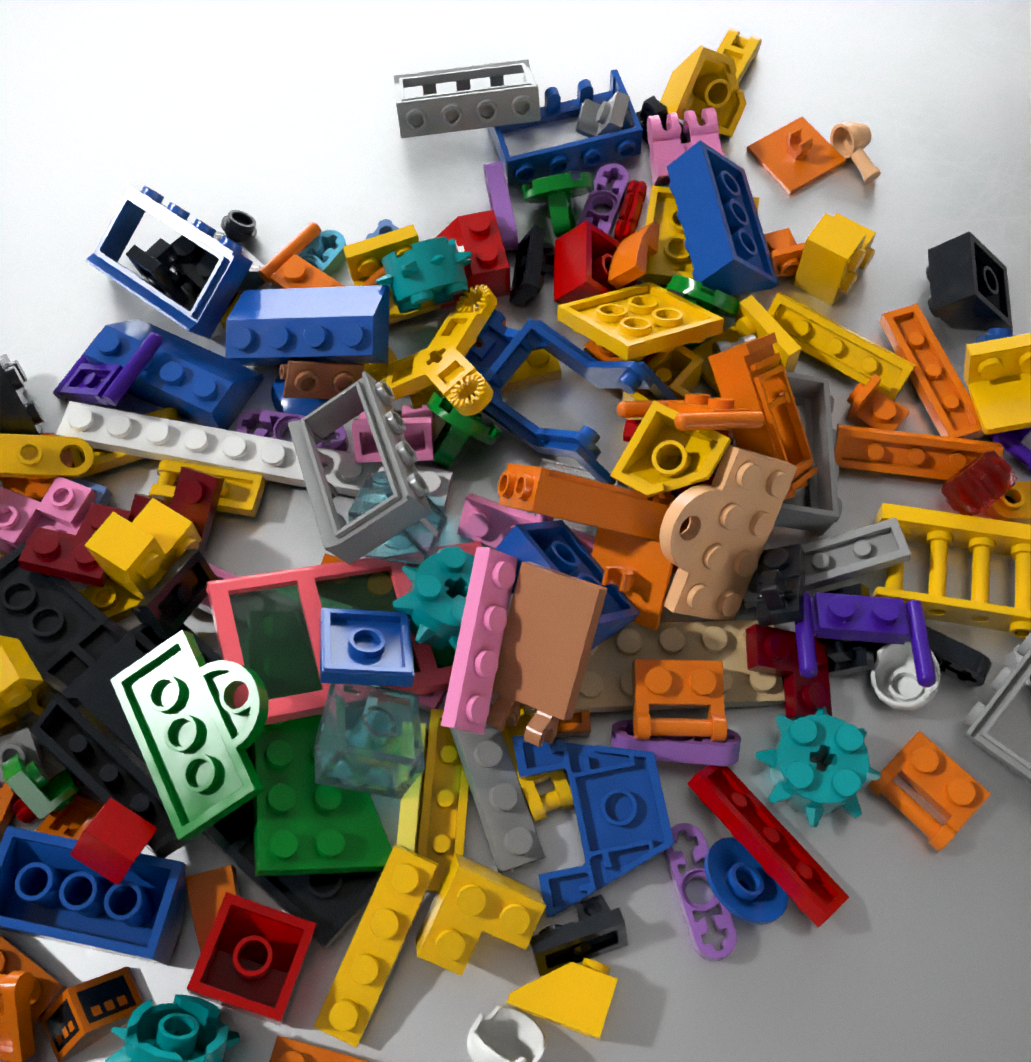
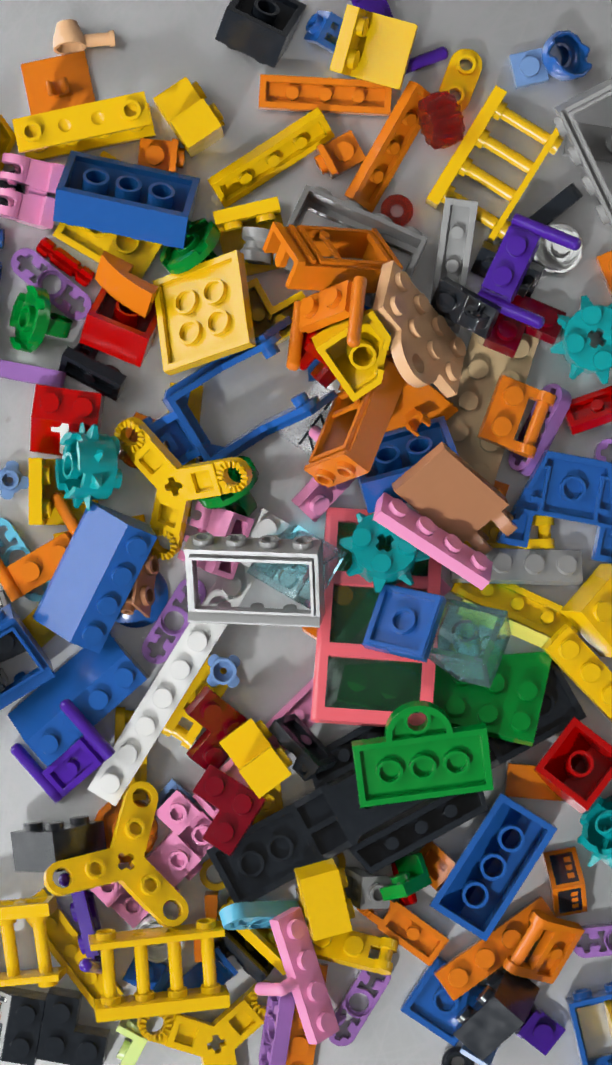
camera: 70 degrees left, 25 degrees up
red panel [70,797,157,885] -> none
none -> yellow fence [12,91,156,161]
none -> medium blue plate [207,654,240,688]
none -> clear red plate [380,194,413,227]

